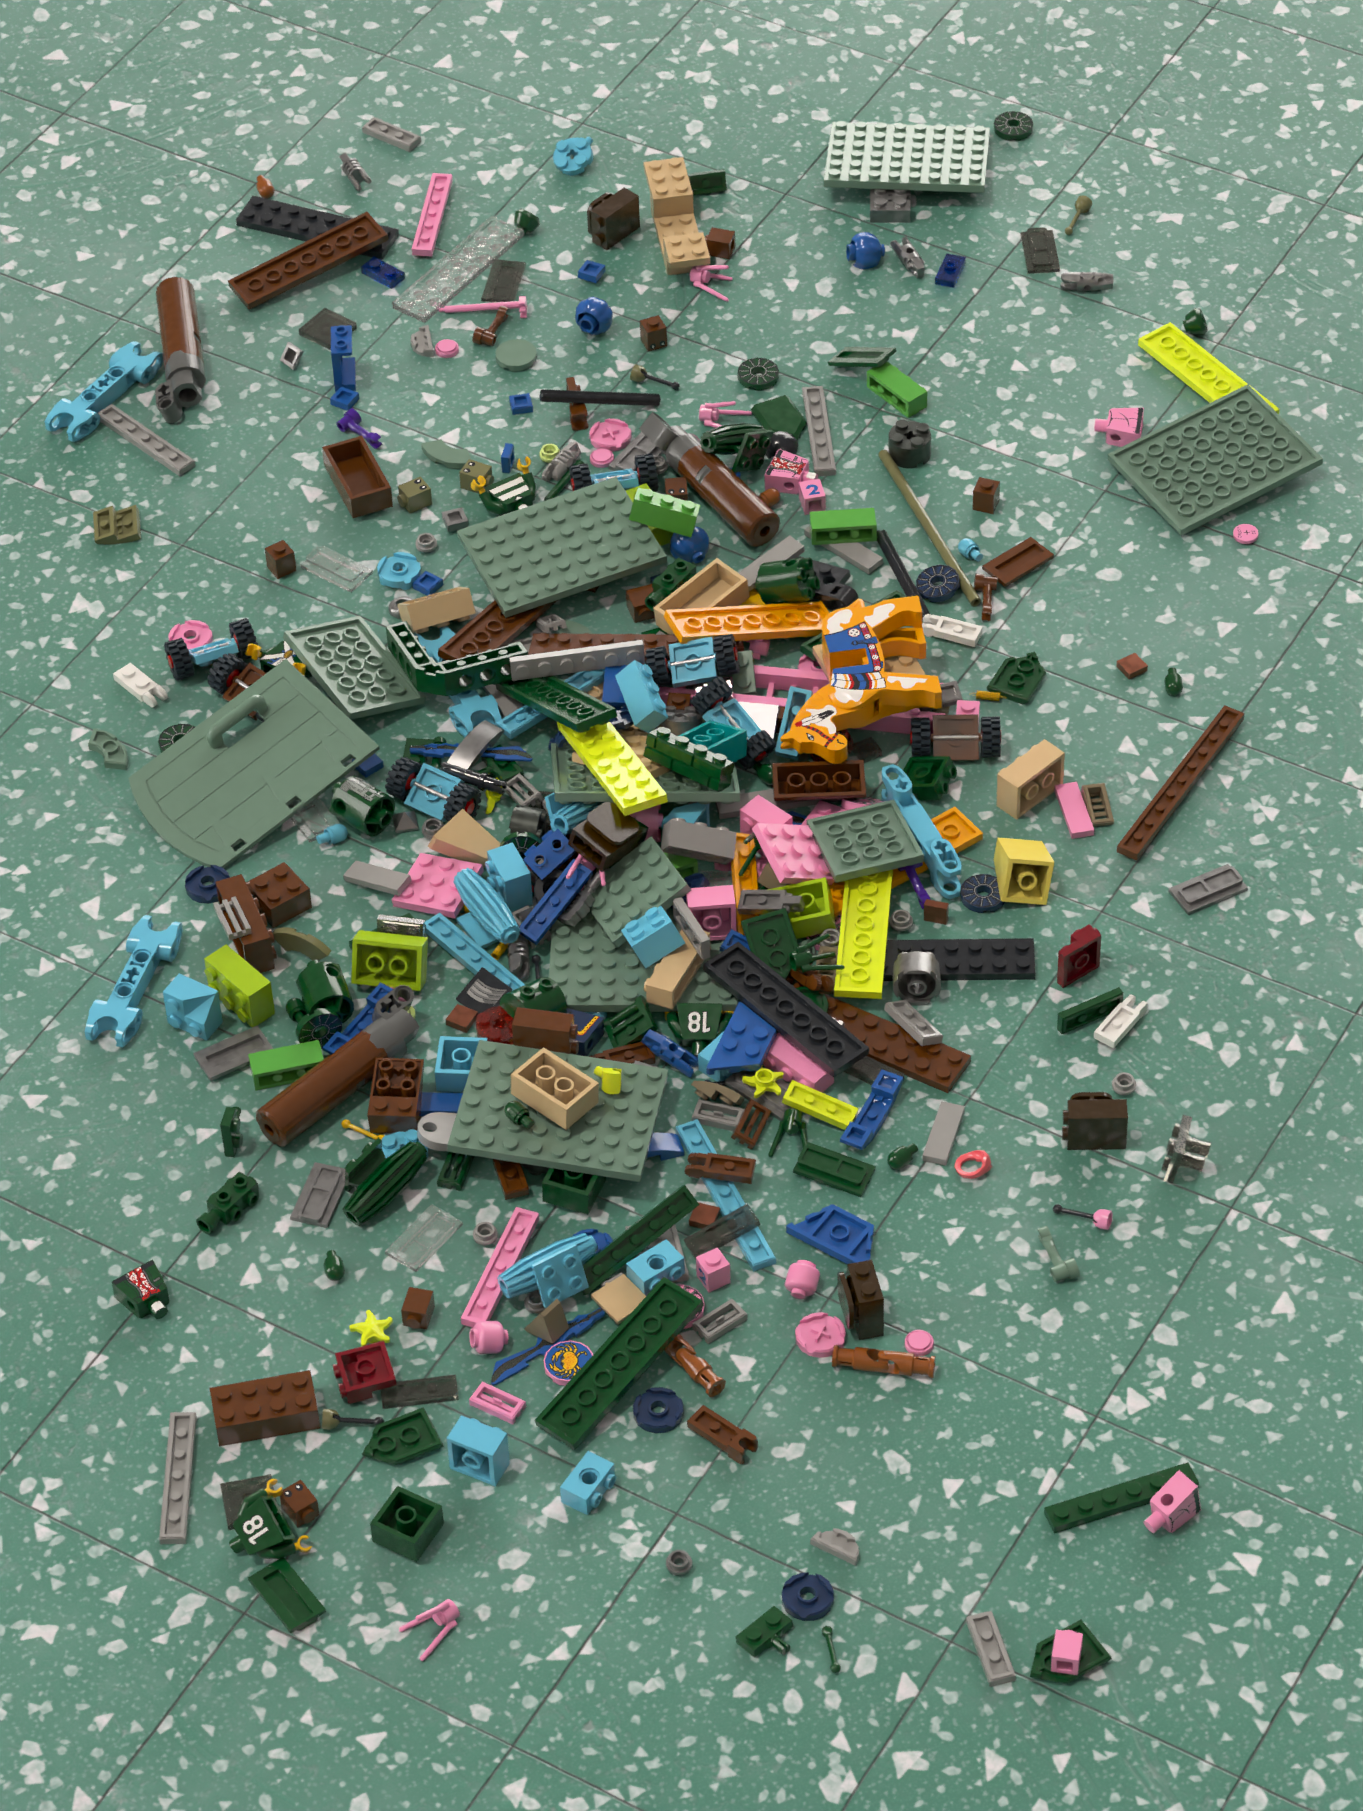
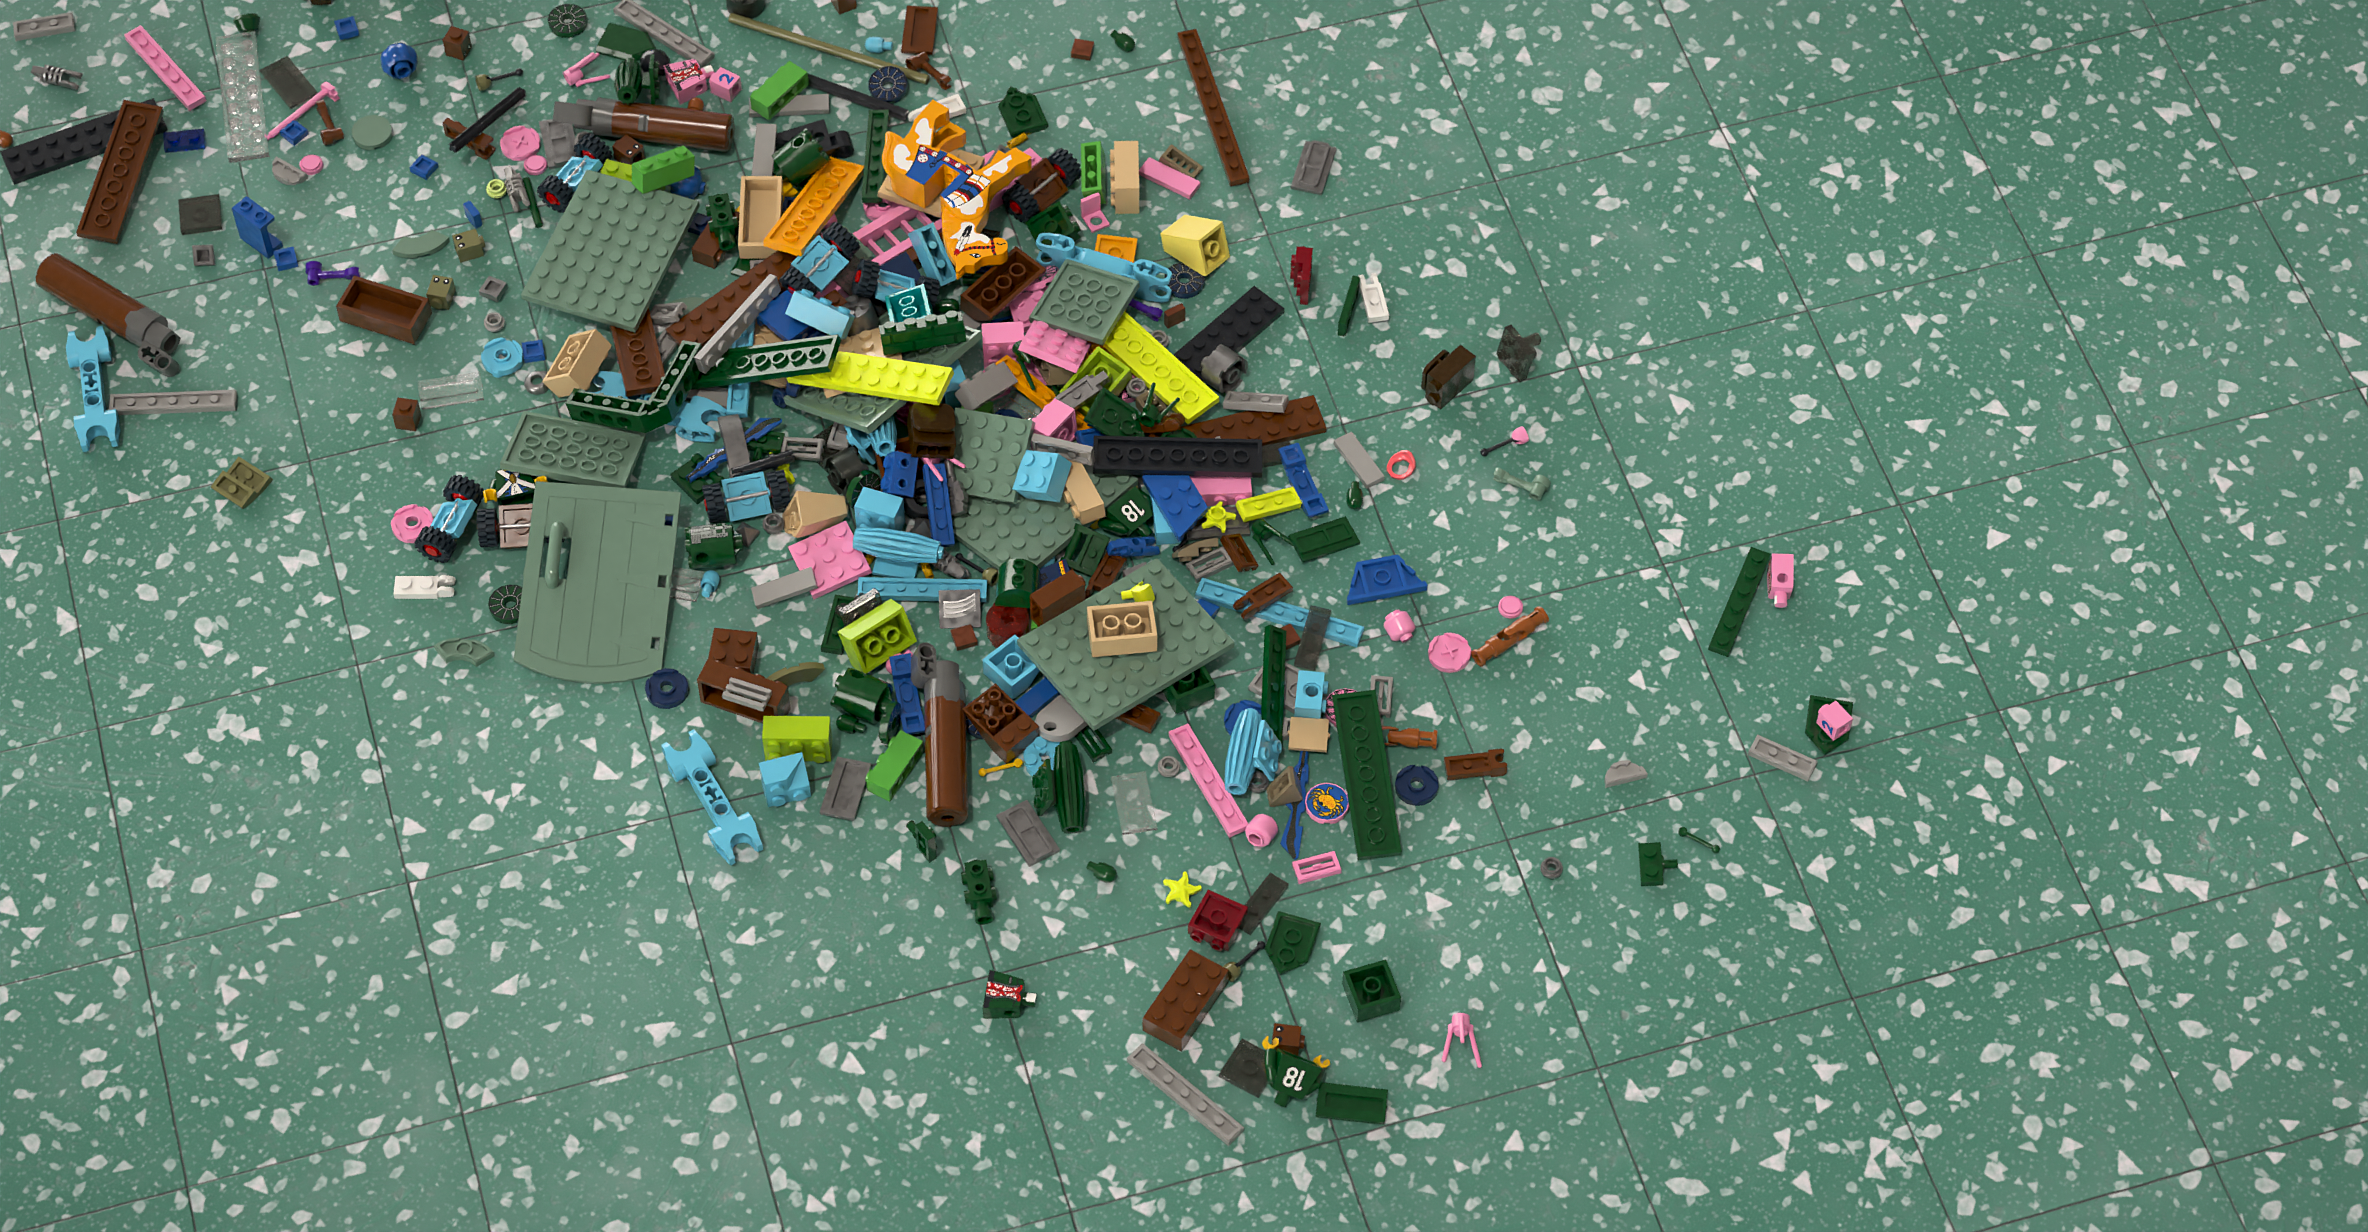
camera: 50 degrees left, 10 degrees up
reddish brown brick [401,1287,435,1330] -> none
medium azure brick [447,1415,510,1487] -> none
dark green torso [471,456,536,516] -> none
dark green cylinder [504,1101,534,1129] -> none
medium azure brick [560,1451,616,1515] -> none
bright pink brick [696,1247,730,1293] -> none
dark blue tile [782,1572,834,1621] -> none
dark brown brick [837,1260,884,1340] -> none
light grey plate [1112,1072,1136,1095] -> none
none -> blue tile [279,120,309,146]
none -> bright green brick [1081,141,1106,204]
none -> bright pink bracket [1081,192,1110,233]

